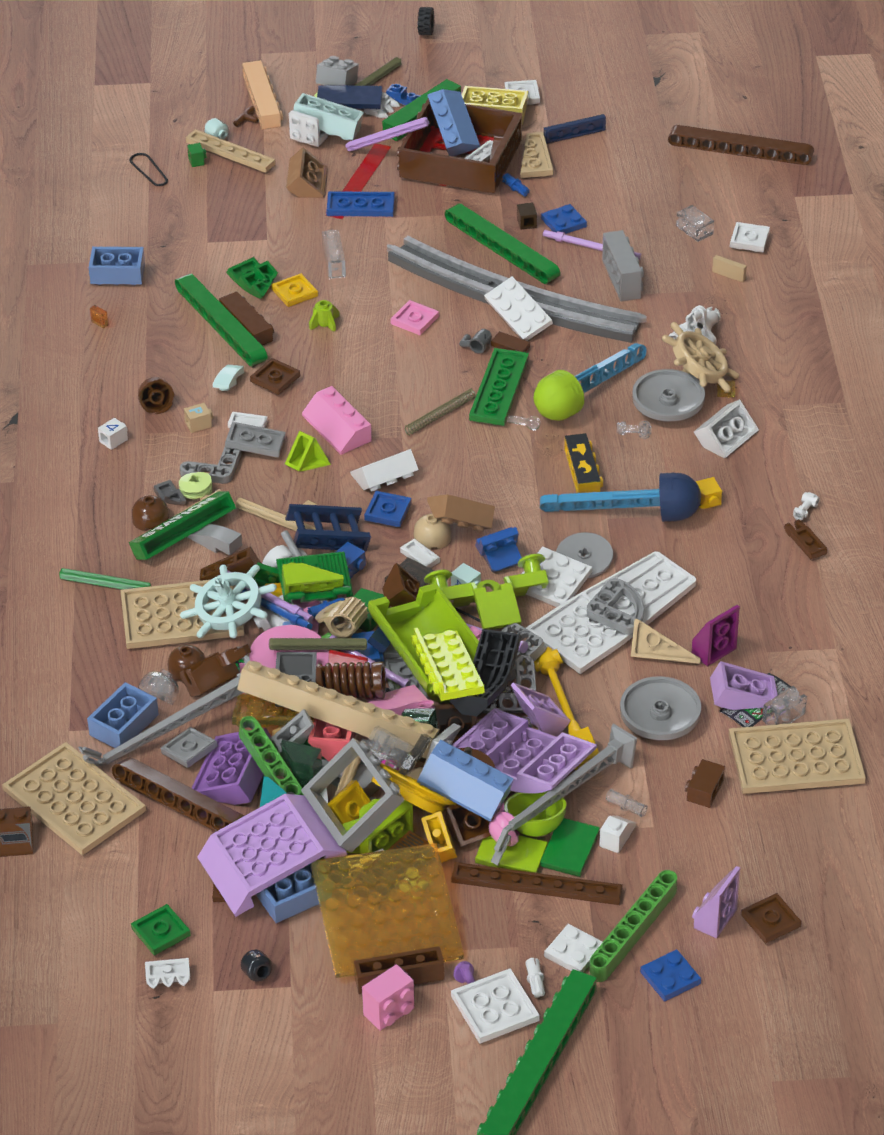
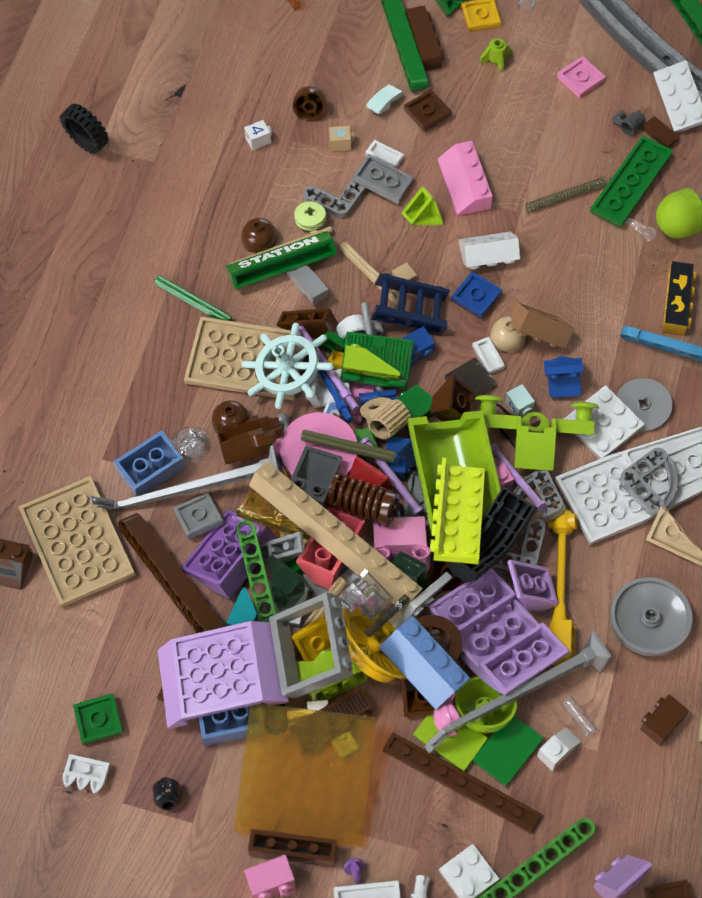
camera: 20 degrees right, 20 degrees up
flat silver slope [153,480,186,504] -> none
yellow slope [421,811,457,864] -> none

